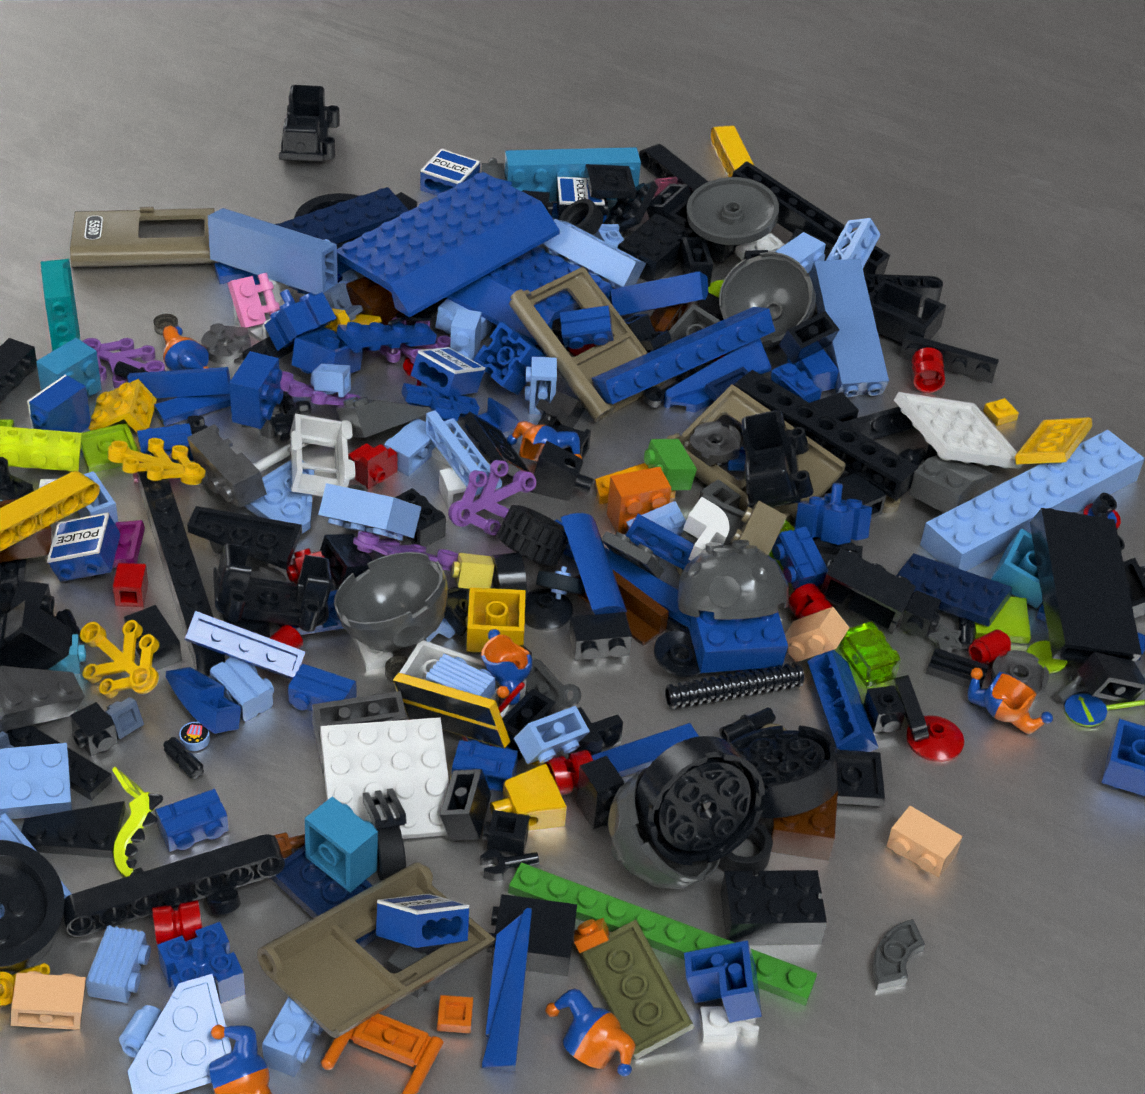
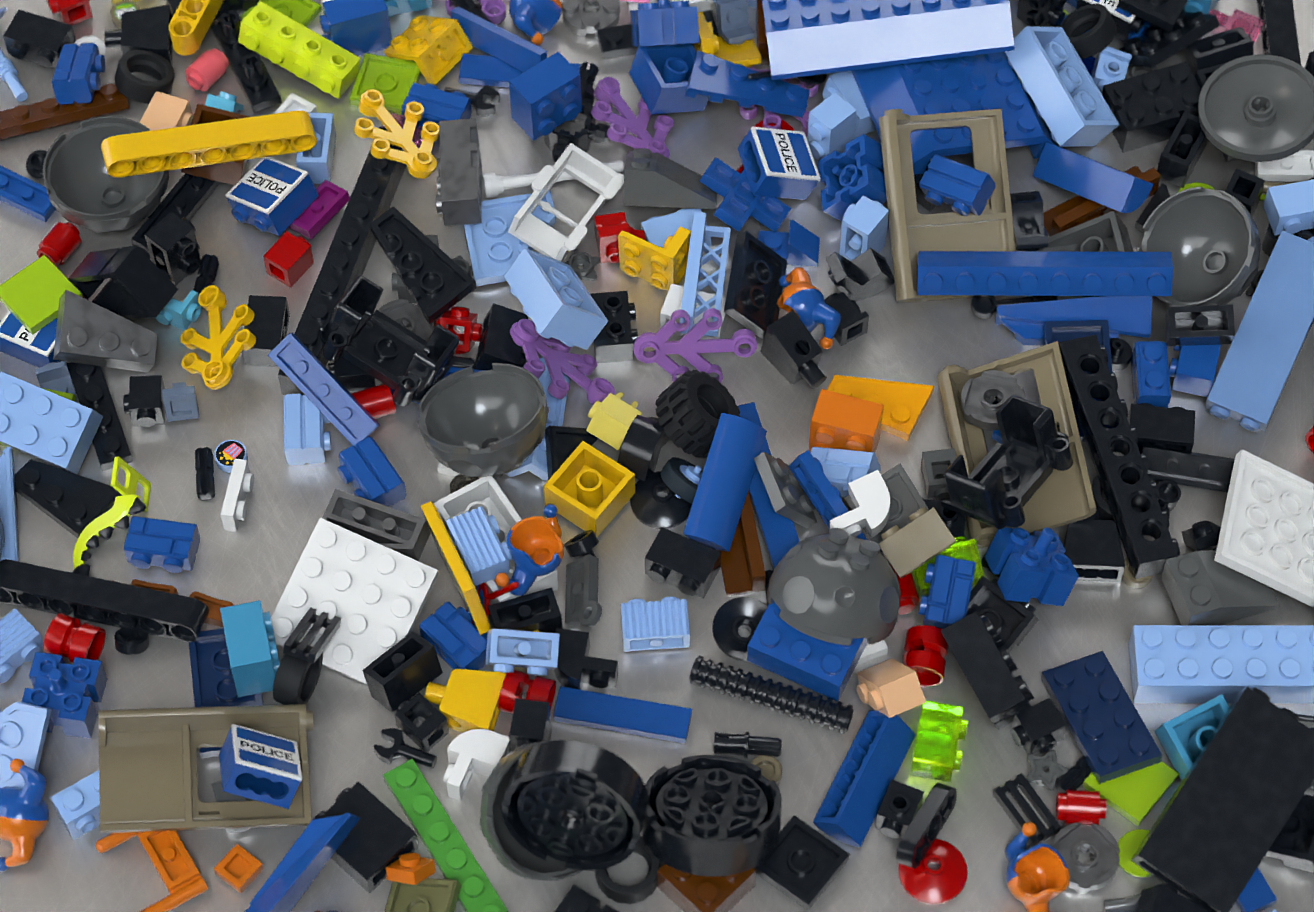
camera: 40 degrees right, 15 degrees up
blue slope [165,667,241,734] -> none
light blue brick [311,363,351,397] -> none
bright green brick [644,439,697,490] -> none
none -> white plate [220,459,254,532]
none -> white brick [444,729,511,801]
none -> yellow bracket [618,226,691,291]
none -> light blue brick [621,597,690,652]

